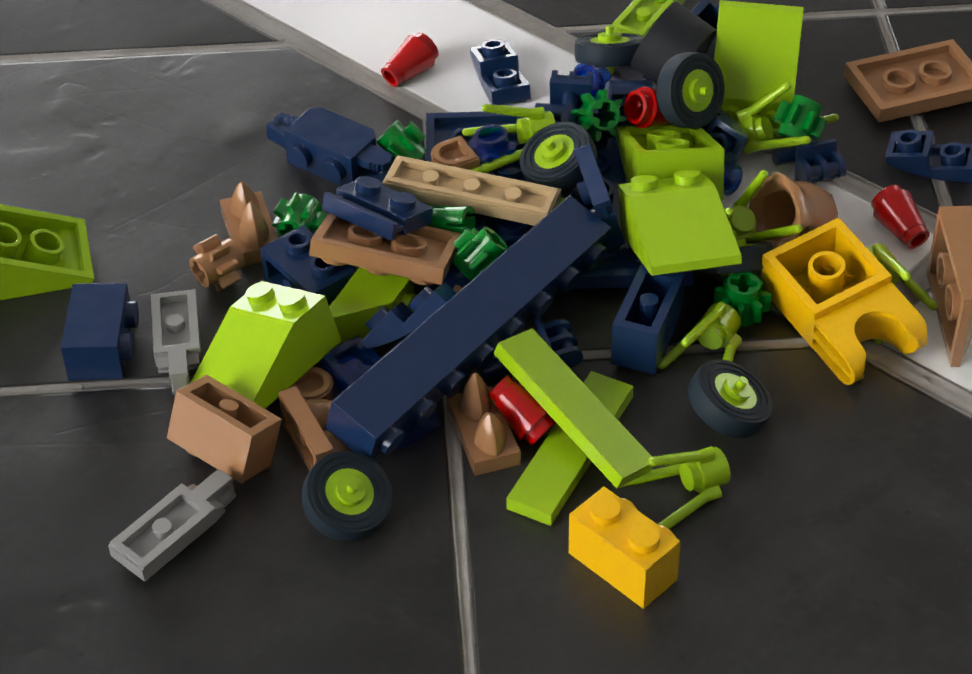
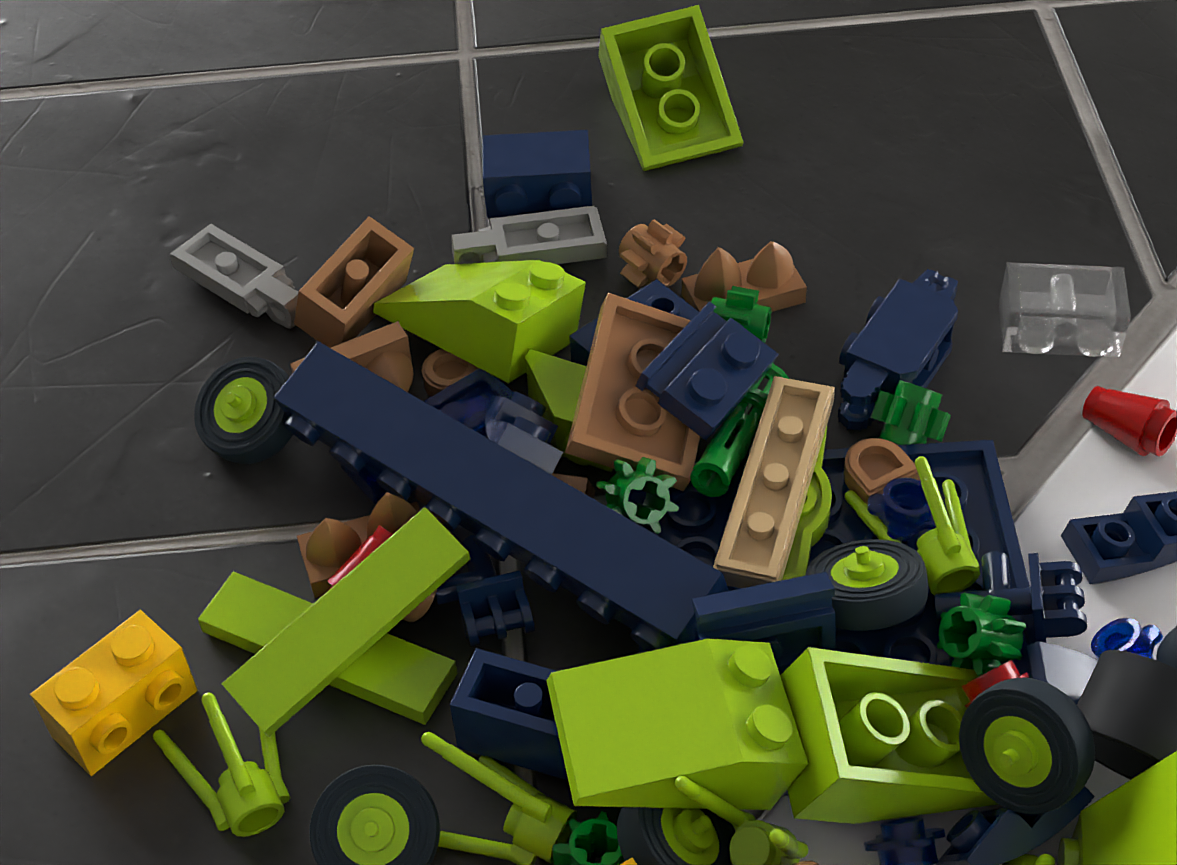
camera: 90 degrees right, 5 degrees up
none -> clear brick [999,262,1131,357]

